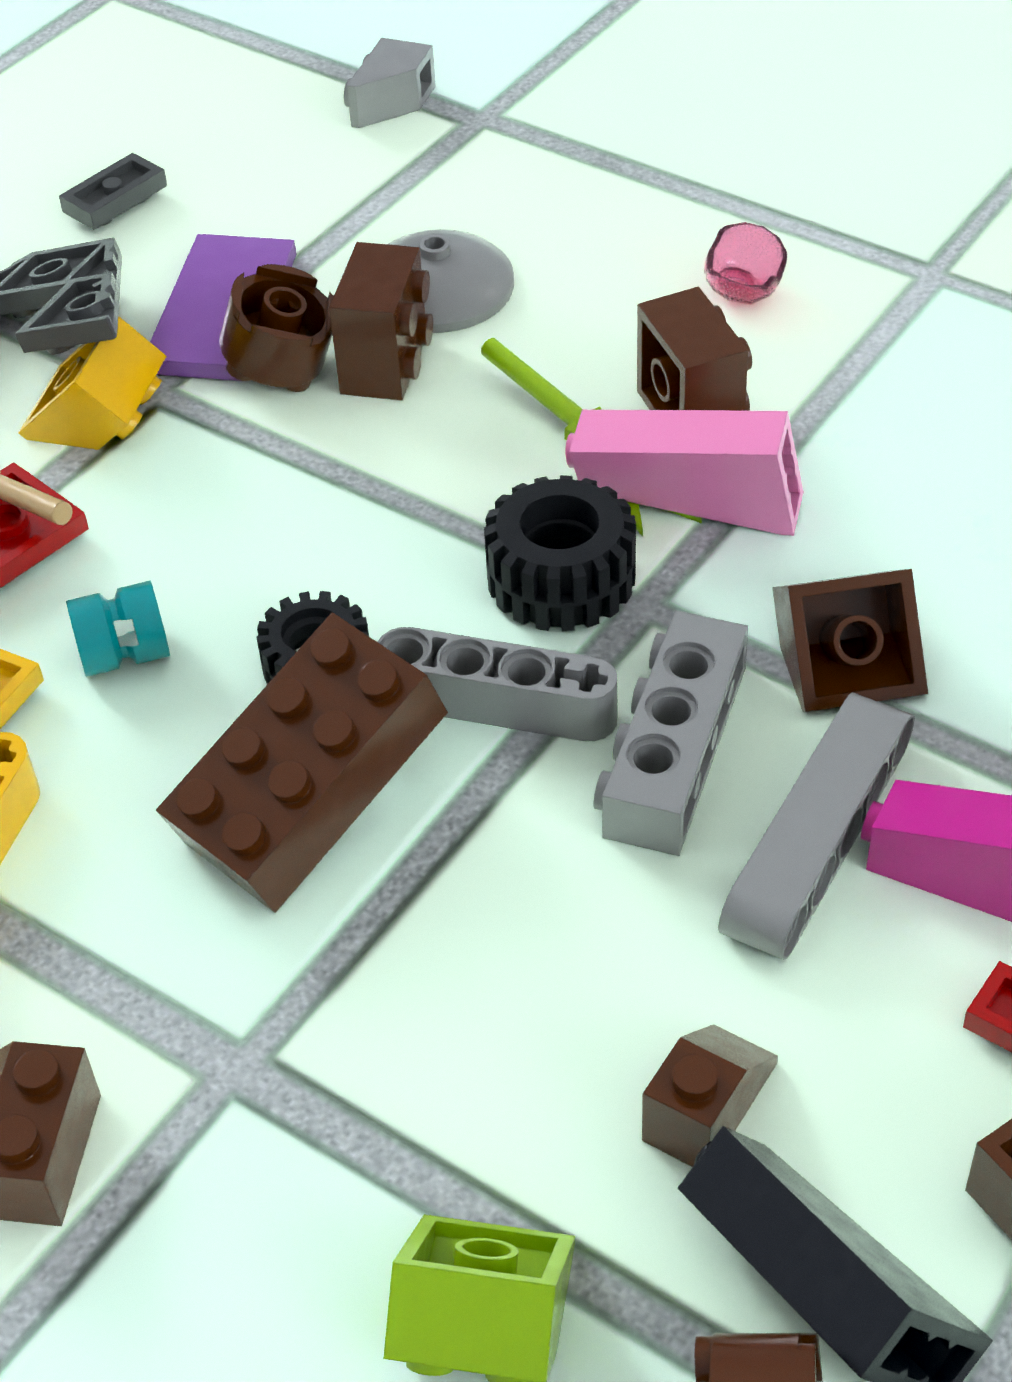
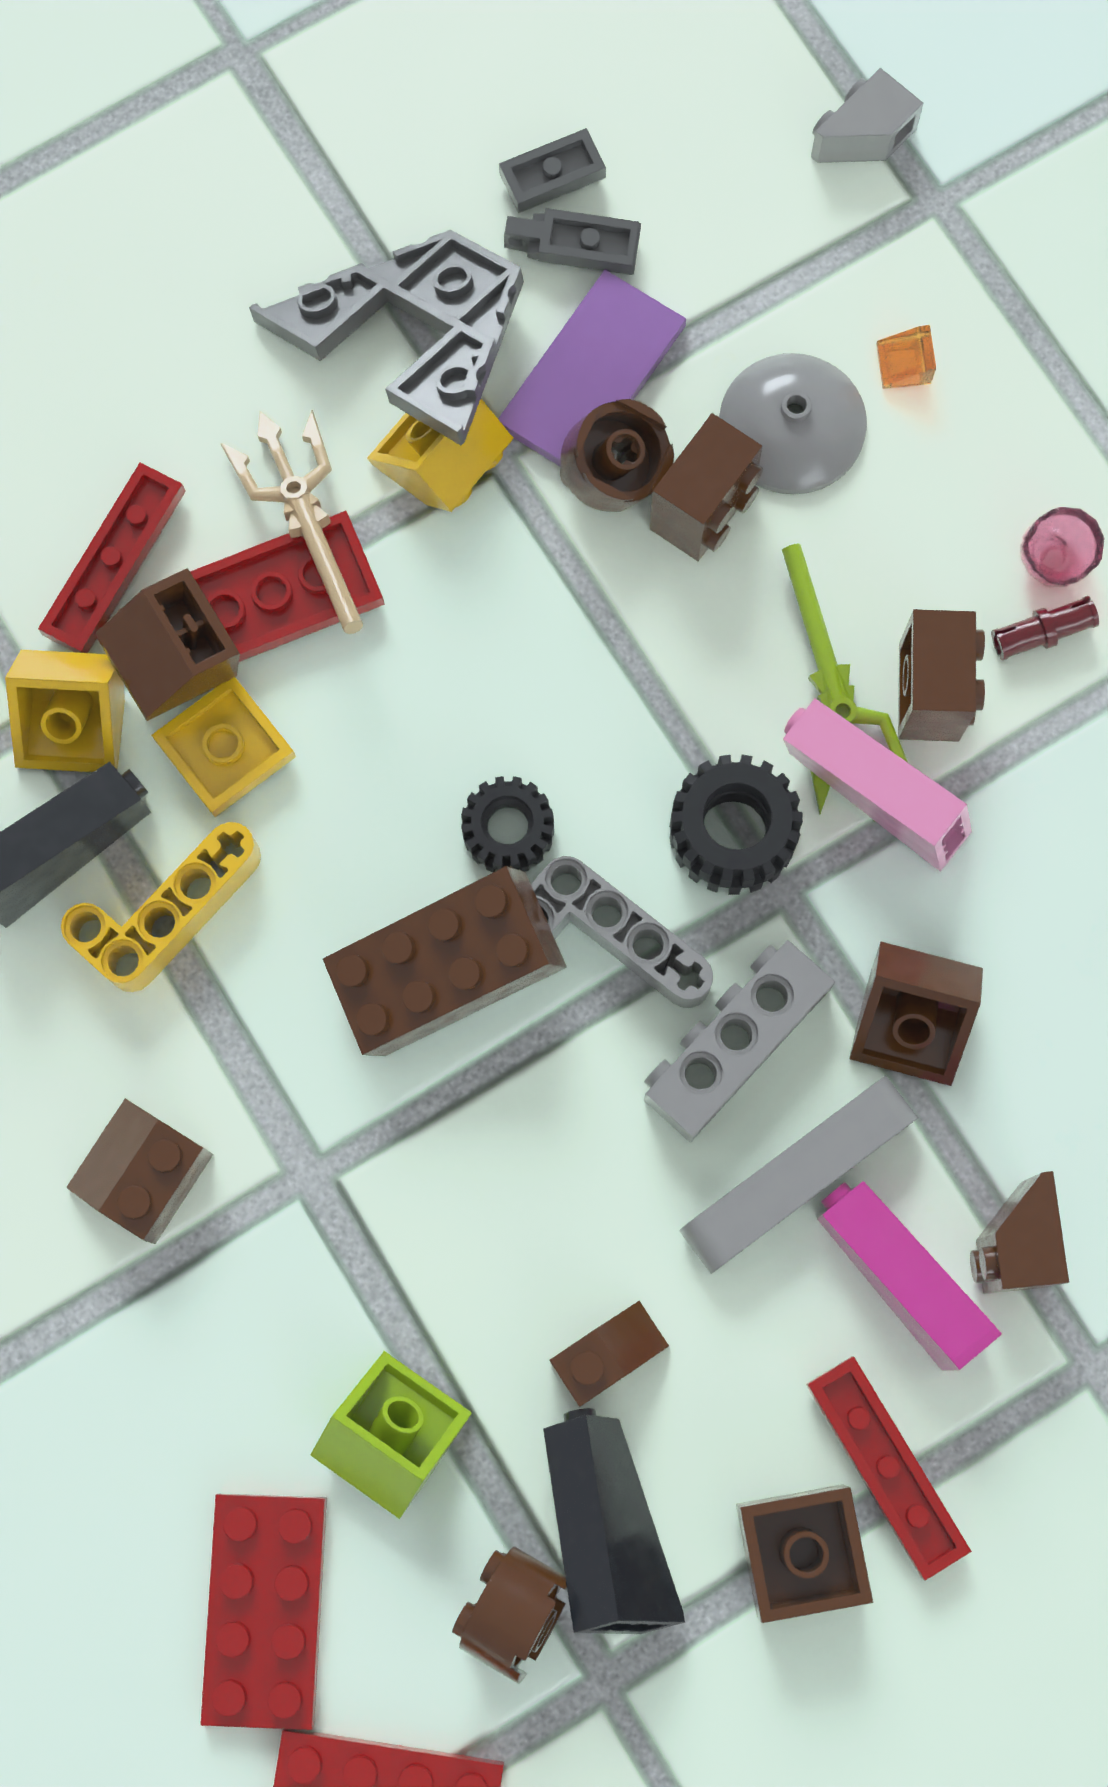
camera: 25 degrees right, 30 degrees up
teal wheel [66,580,170,677] -> none
none -> dark grey hinge [504,208,642,275]
none -> clear orange slope [876,325,936,389]
none -> dark red pin [991,596,1099,661]

